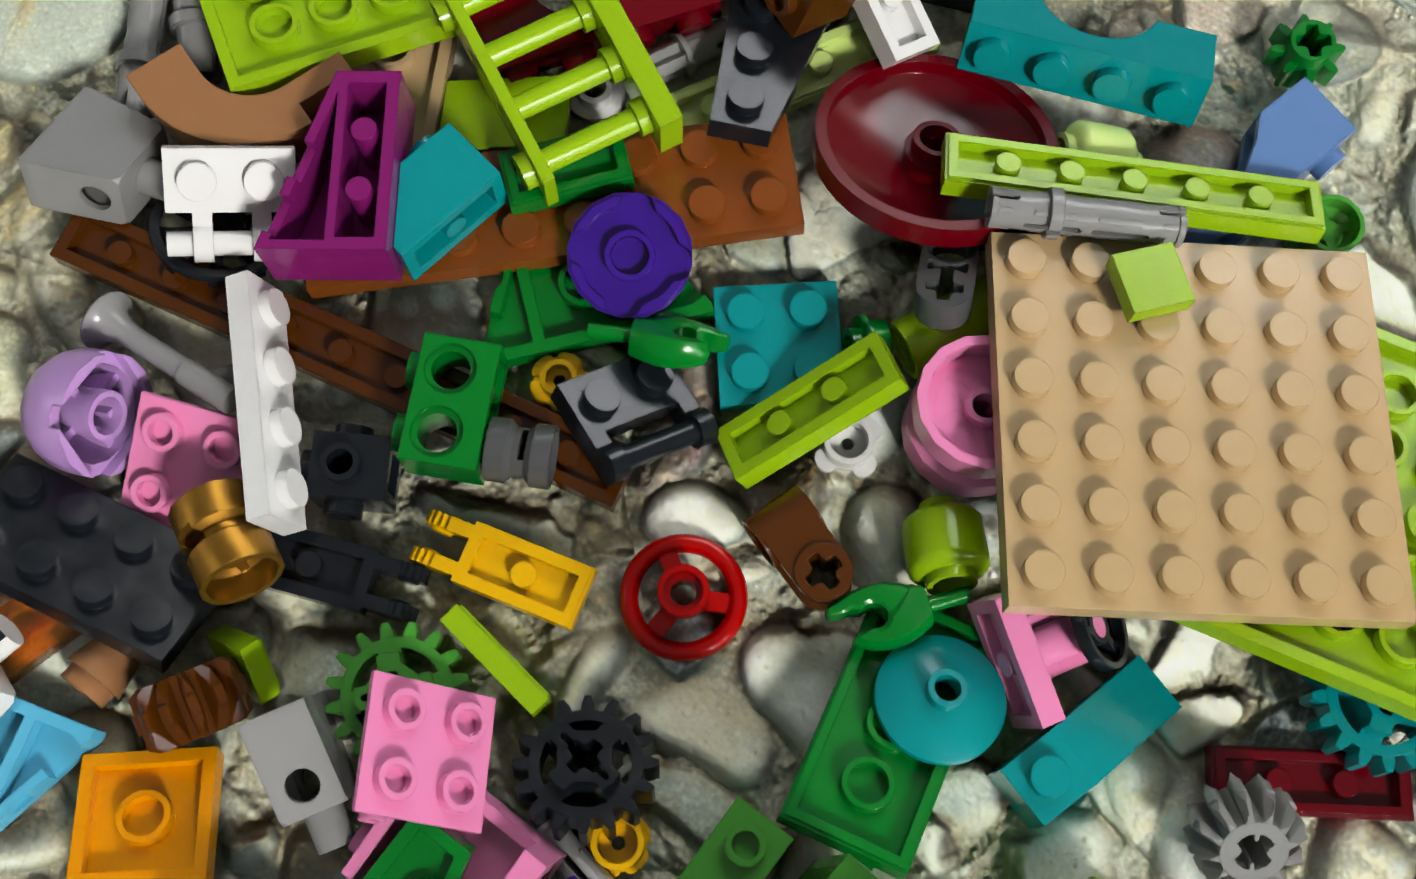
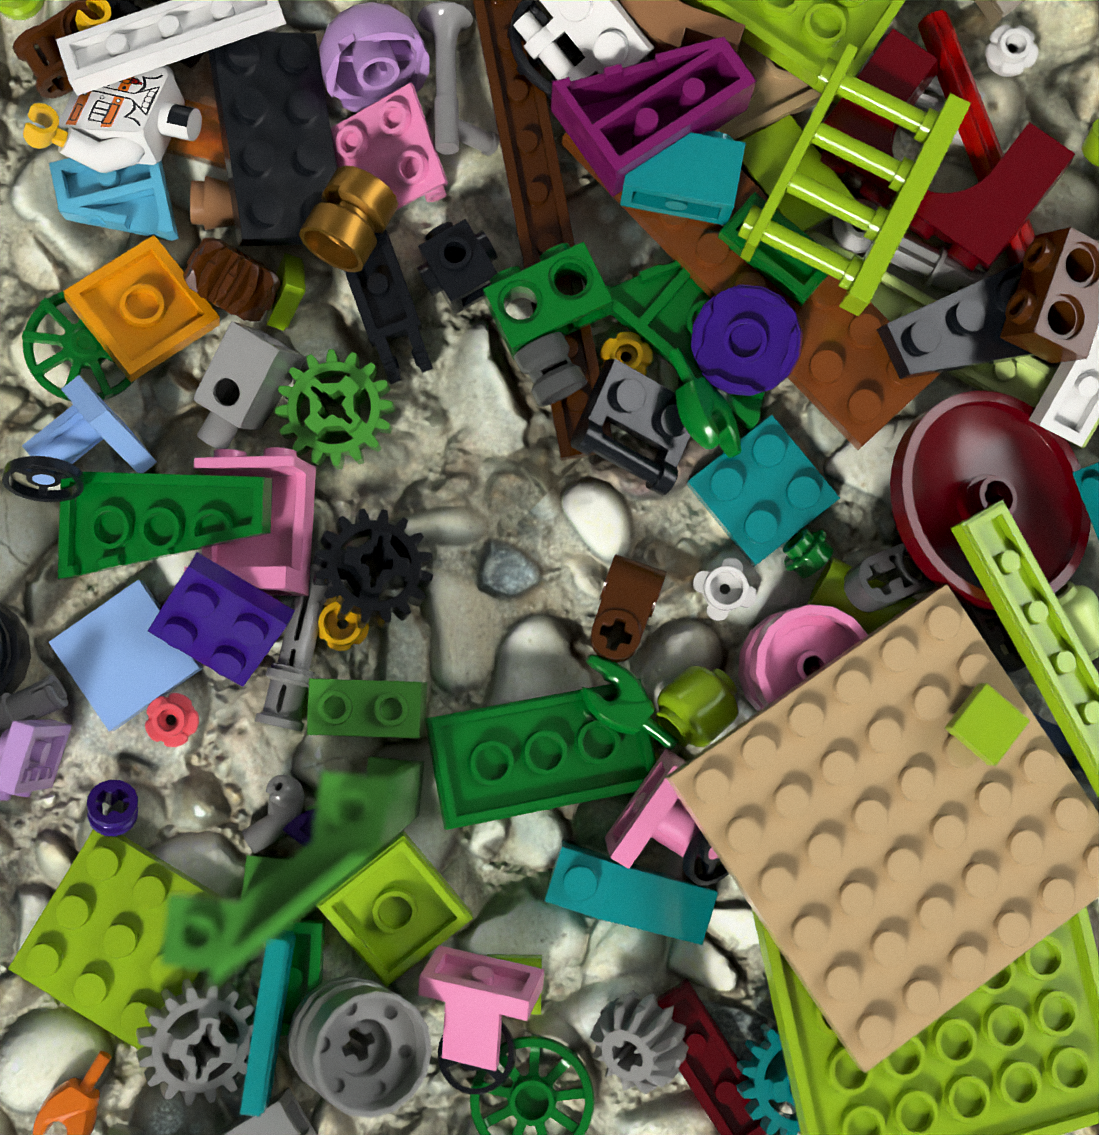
camera: 60 degrees right, 10 degrees up
white plate [225,270,308,536] -> none
bright pink hinge [351,670,496,834] -> none
yellow hinge [408,509,598,632] -> none
lime tile [440,604,554,717] -> none
red piece [619,534,748,662] -> none
lime plate [718,330,910,489] -> none
teal dish [873,635,1007,766] -> none
light grey pin [984,186,1188,248] -> none

